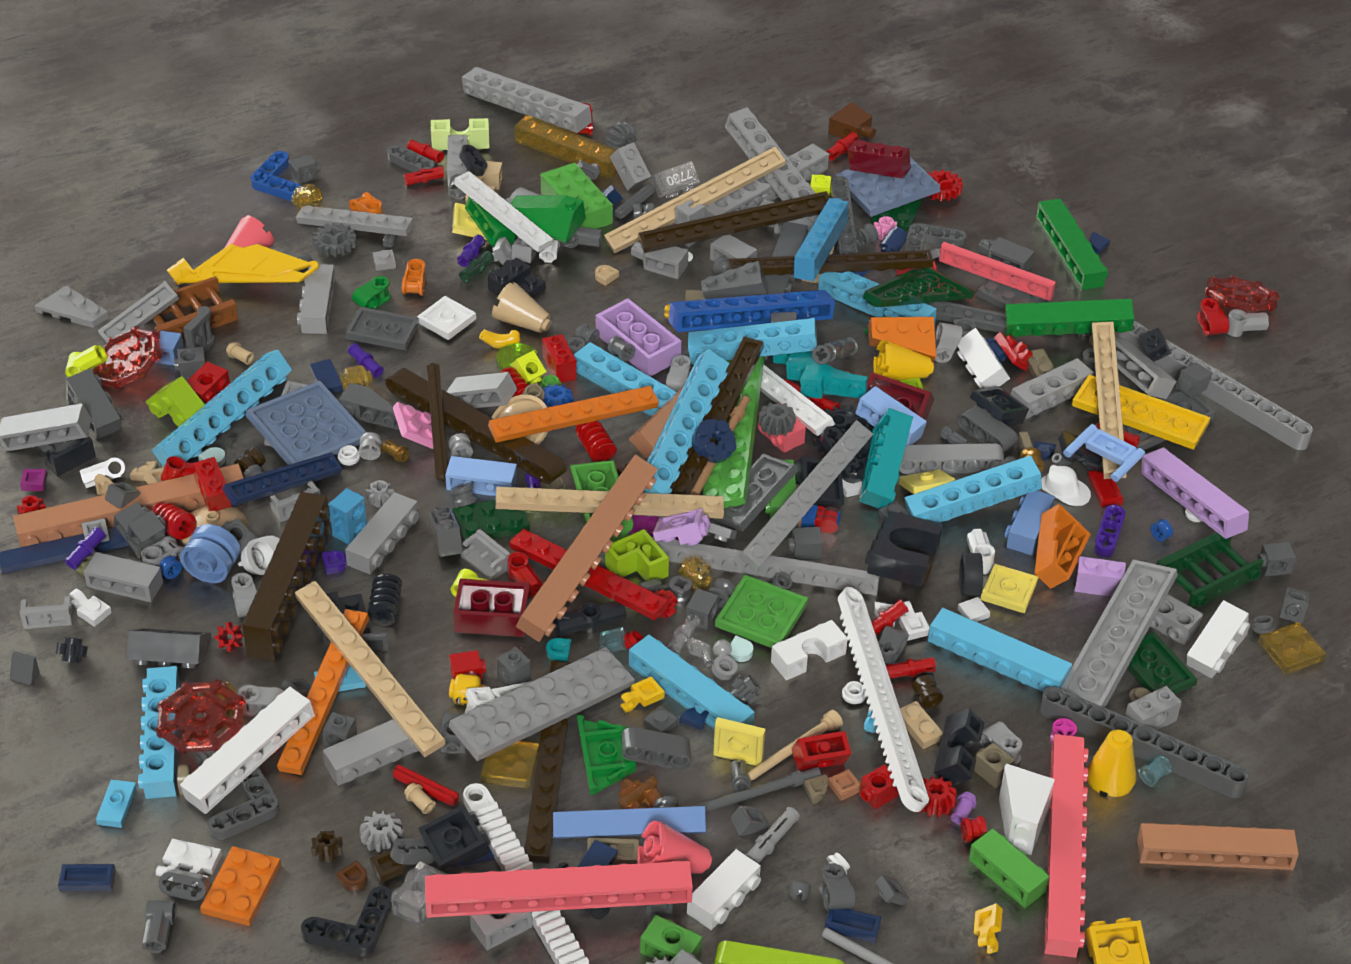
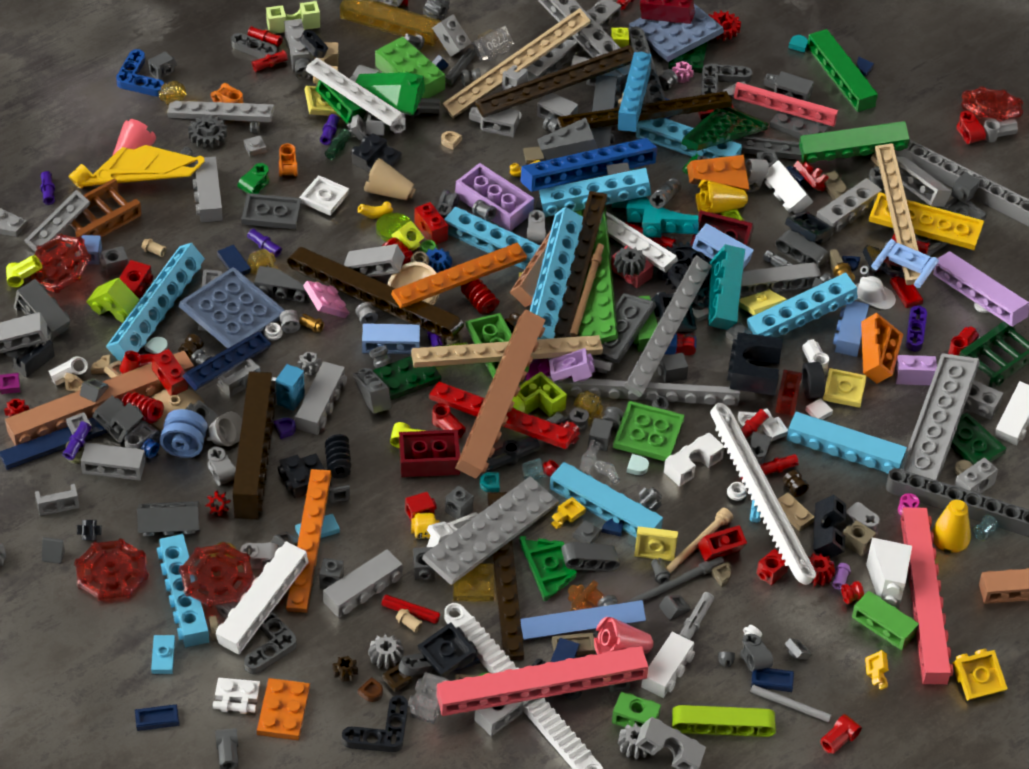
camera: 10 degrees left, 5 degrees up
white plate [69,589,112,627] -> none
dark grey beam [159,869,210,901] -> none
dark grey plate [184,306,215,354] -> none
tan plate [295,581,446,758] -> none
dark brown axle [427,363,448,481] -> none
light grey hinge [461,529,510,581] -> none
dark blue plate [692,419,737,463] -> none
light grey plate [712,639,737,680] -> none
nougat tile [828,769,860,801] -> none
dark blue brick [879,226,907,252] -> none
black brick [1139,327,1172,362] -> none
blue bush [1150,519,1173,542] -> none
none -> dark purple pin [40,171,55,205]
none -> clear red plate [74,538,149,602]
none -> clear red brick [775,369,802,416]
none -> teal tile [788,35,808,53]
none -> red piece [948,326,979,356]

